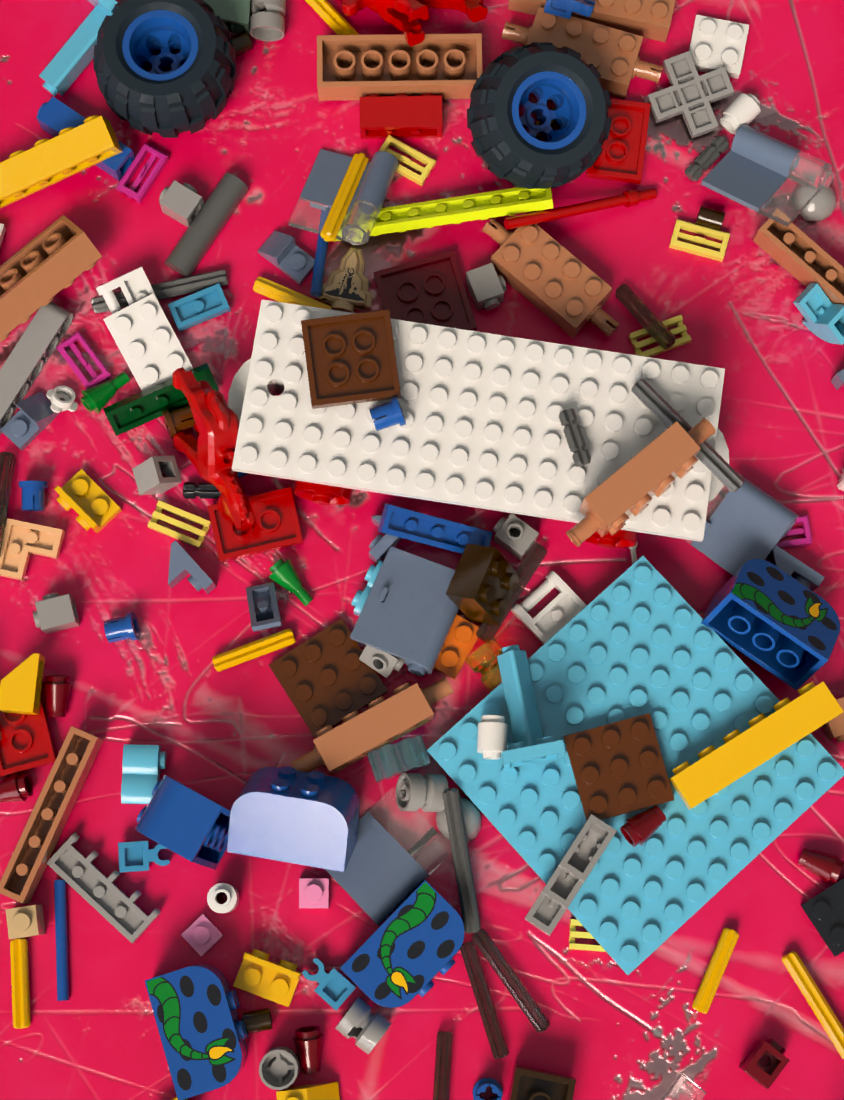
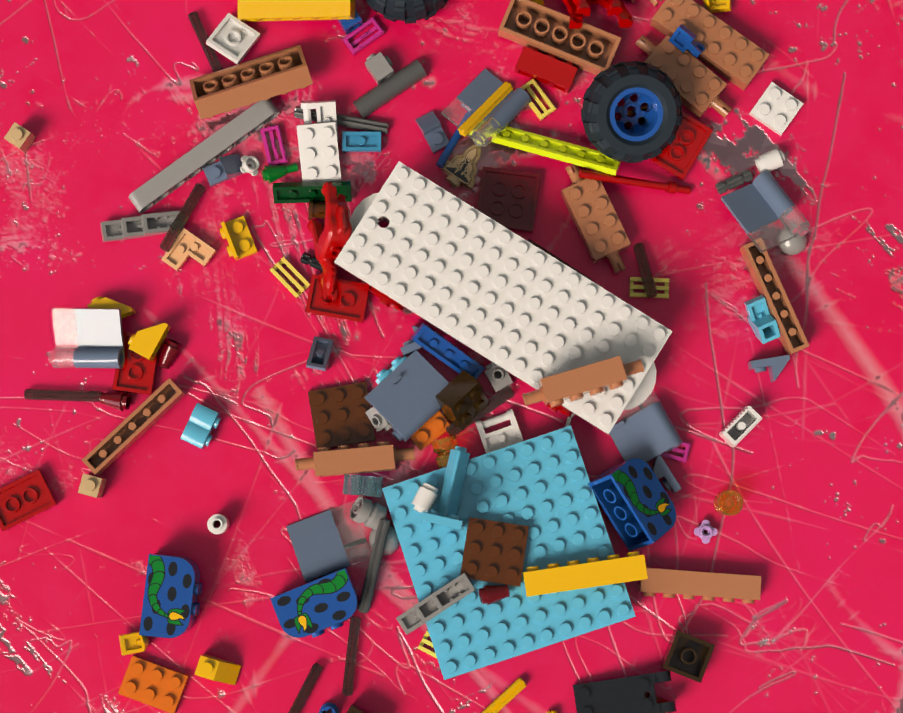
camera: 25 degrees right, 5 degrees up
yellow axle [10,938,30,1029] -> none
blue bush [19,481,48,511] -> none
light grey brick [33,593,80,634] -> none
light grey hinge [46,832,161,943] -> none
blue bar [54,880,69,1001] -> none
blue bush [104,612,140,643] -> none
dark azure plate [118,841,170,873] -> none
light grey brick [132,455,182,495] -> none
blue brick [135,775,231,870] -> none
sand blue slope [168,540,216,594] -> none
bright pink plate [181,914,224,956] -> none
yellow axle [212,629,295,672] -> none
brick [227,766,360,872] -> none
yellow bracket [233,949,302,1007] -> none
dark brown hinge [242,1008,273,1034] -> none
yellow axle [253,277,331,310] -> none
light grey wheel [259,1046,300,1090] -> none
green cone [269,558,313,606] -> none
dark red cone [293,1026,323,1074] -> none
bright pink plate [299,878,329,908] -> none
reddish brown plate [301,309,401,409] -> none
dark azure plate [302,958,356,1011] -> none
light grey wheel [335,997,391,1054] -> none
blue bush [369,396,406,431] -> none
light grey brick [465,263,507,311] -> none
clear smoke axle [472,928,551,1033] -> none
dark grey axle [559,408,591,467] -> none
dark grey axle [631,379,745,493] -> none
light grey plate [647,51,734,138] -> none
light yellow tile [669,219,730,262] -> none
dark brown hinge [696,206,725,231] -> none
dark red cone [798,848,844,883] -> none

